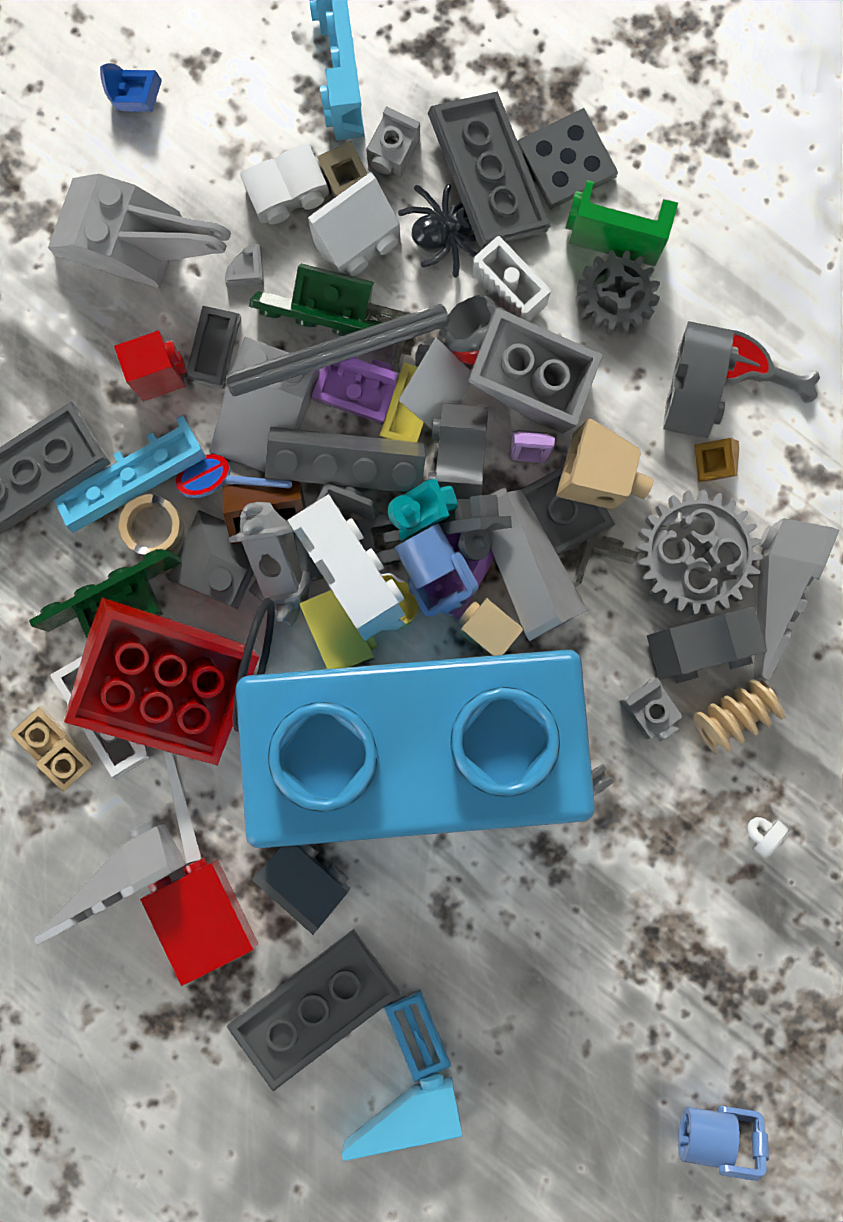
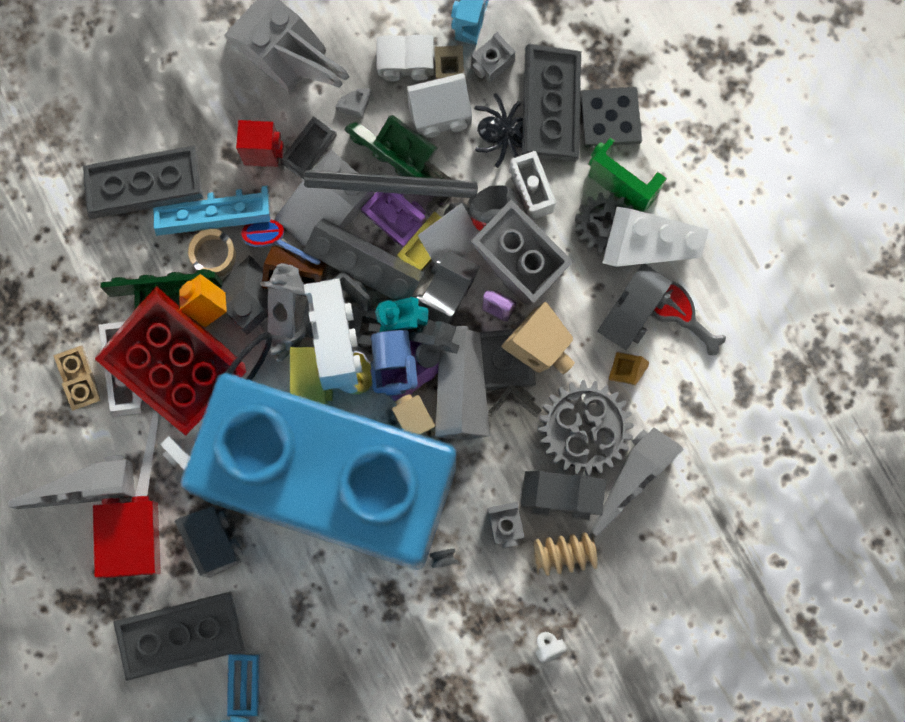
camera: 20 degrees right, 5 degrees down
none -> white bracket [160,436,190,470]
none -> light orange brick [179,274,227,328]
none -> white wedge [603,207,709,267]

